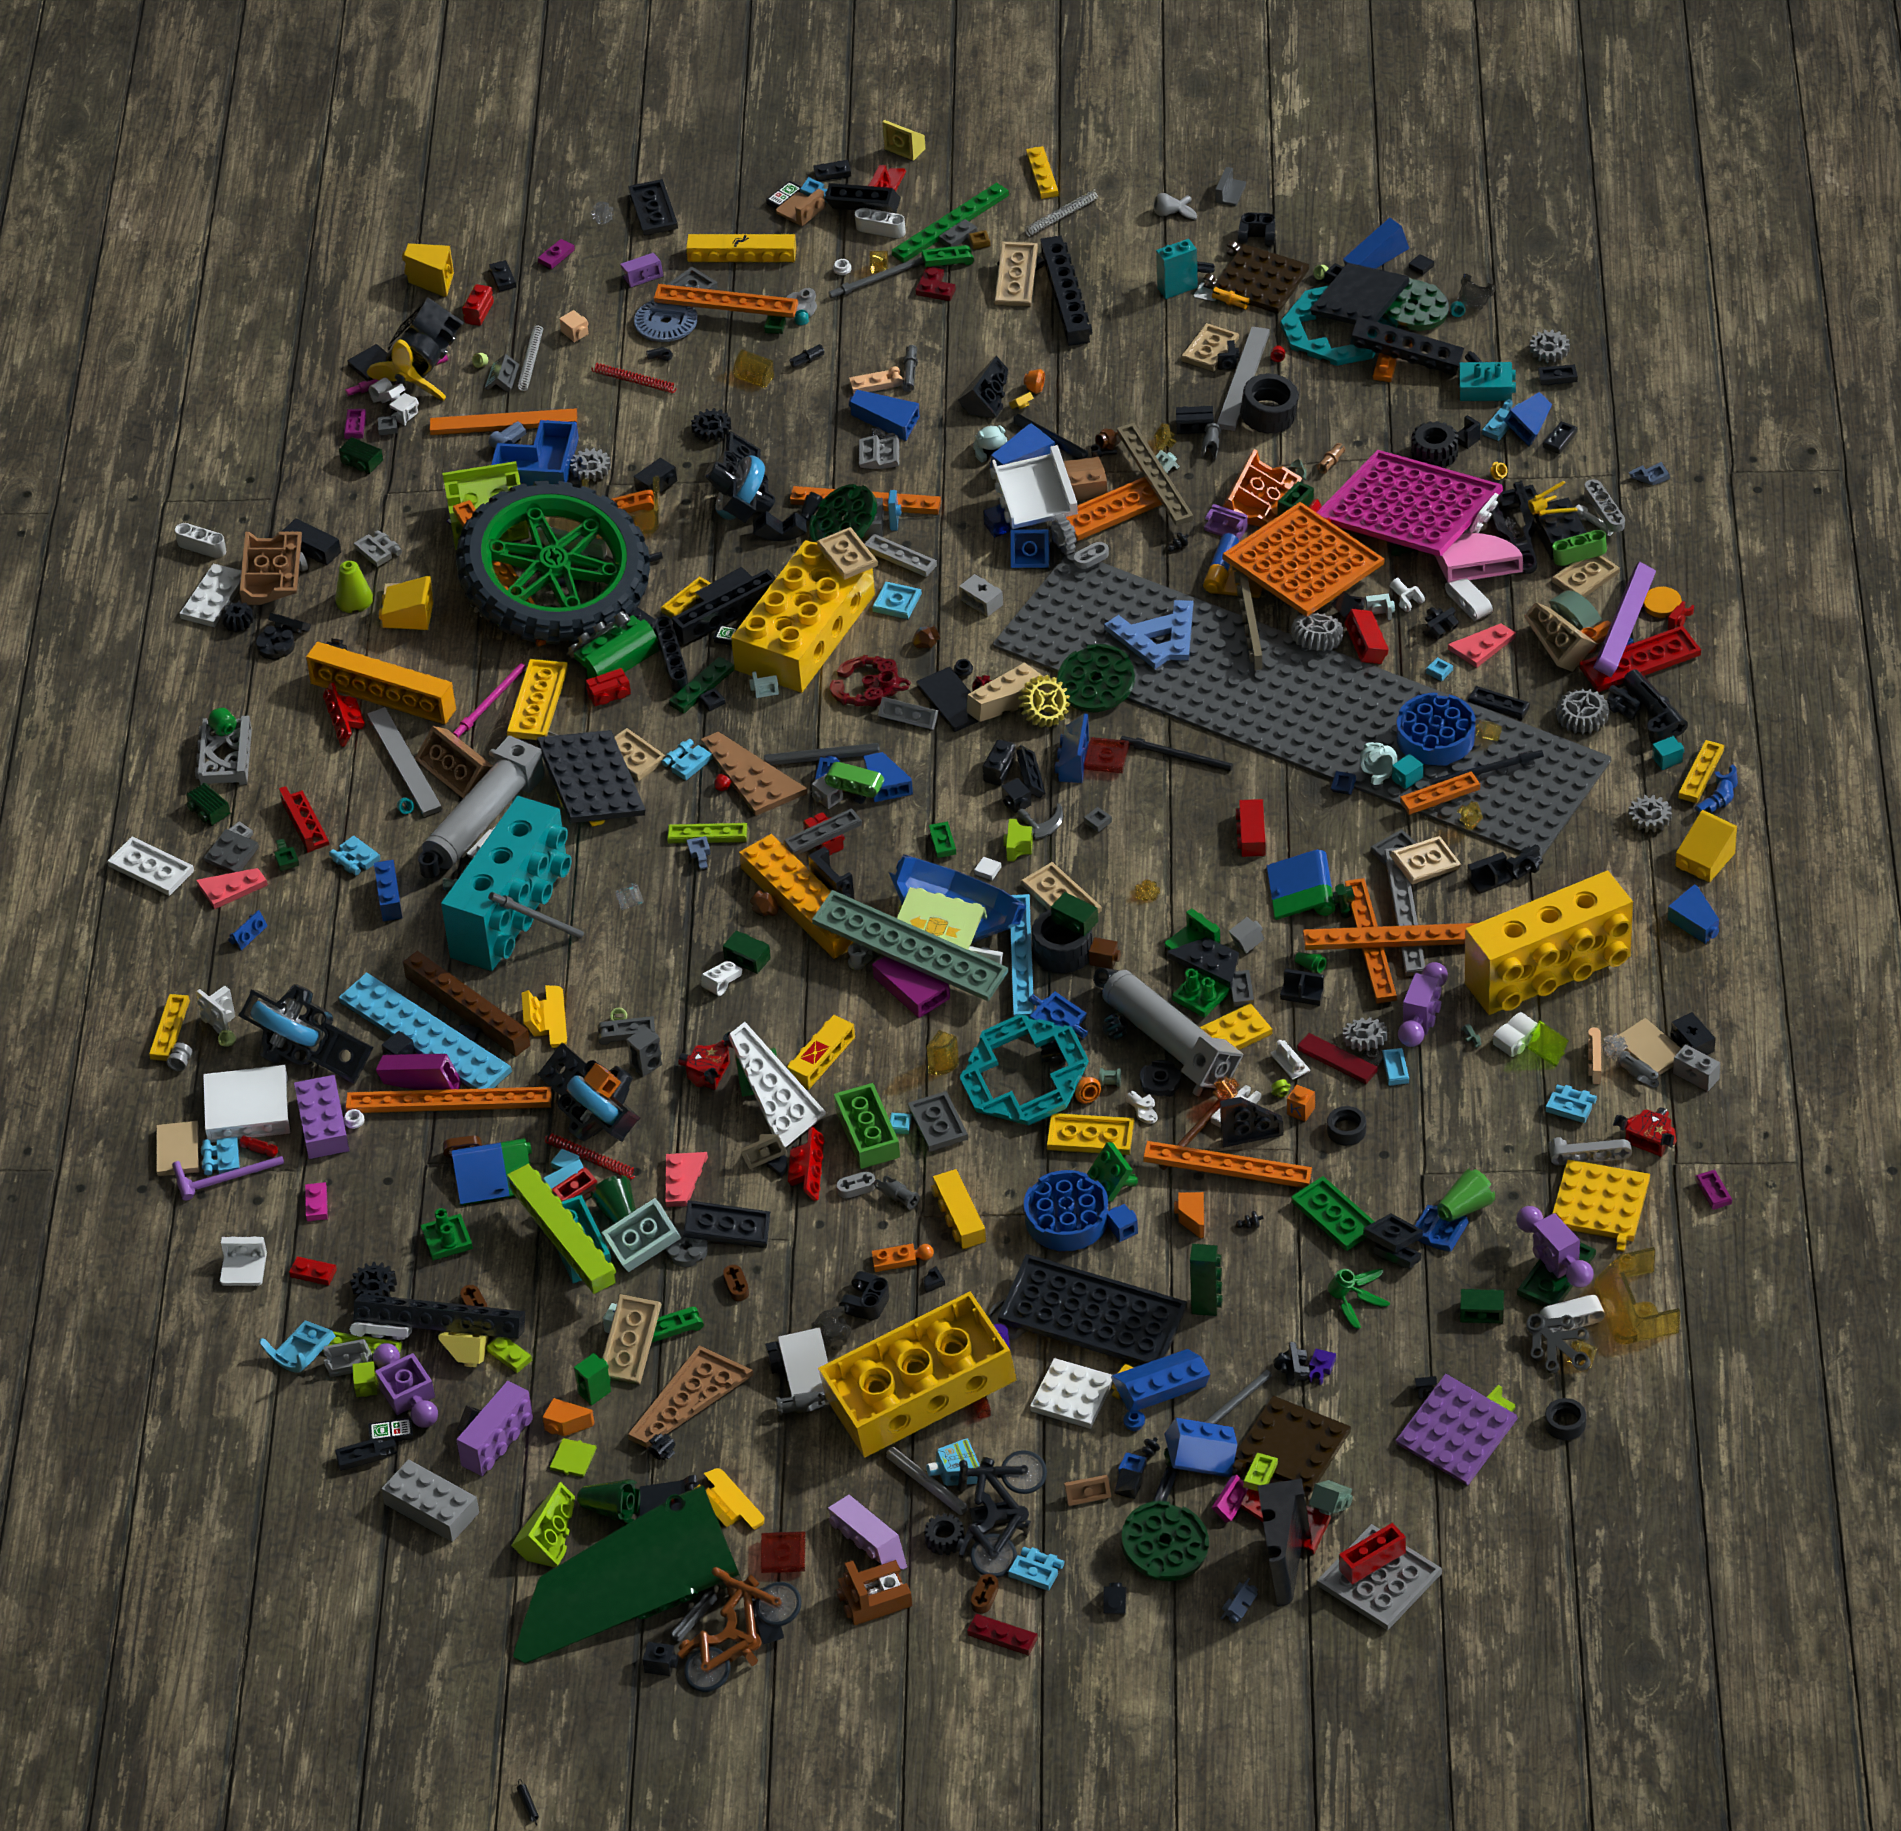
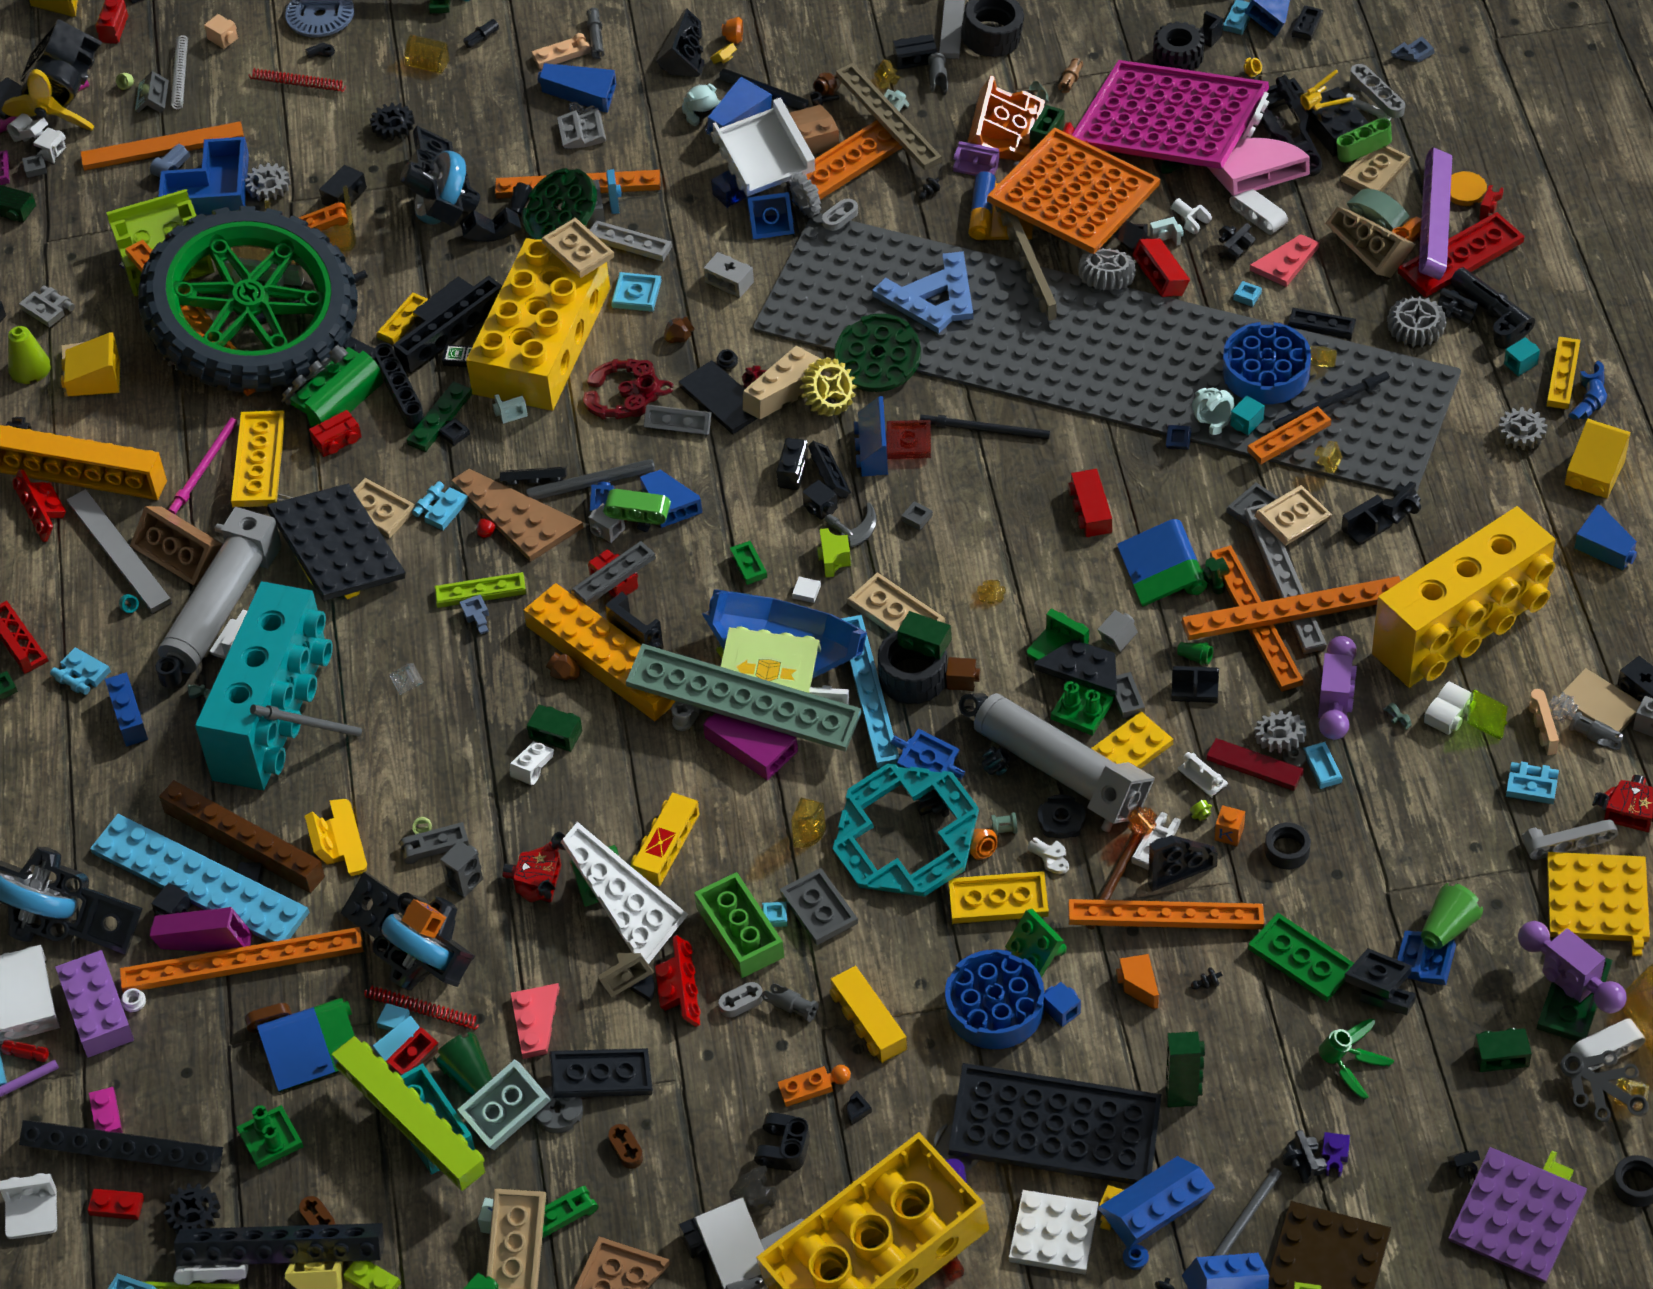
camera: 10 degrees left, 5 degrees up
none -> black brick [19,1120,223,1172]
none -> black plate [500,466,568,485]

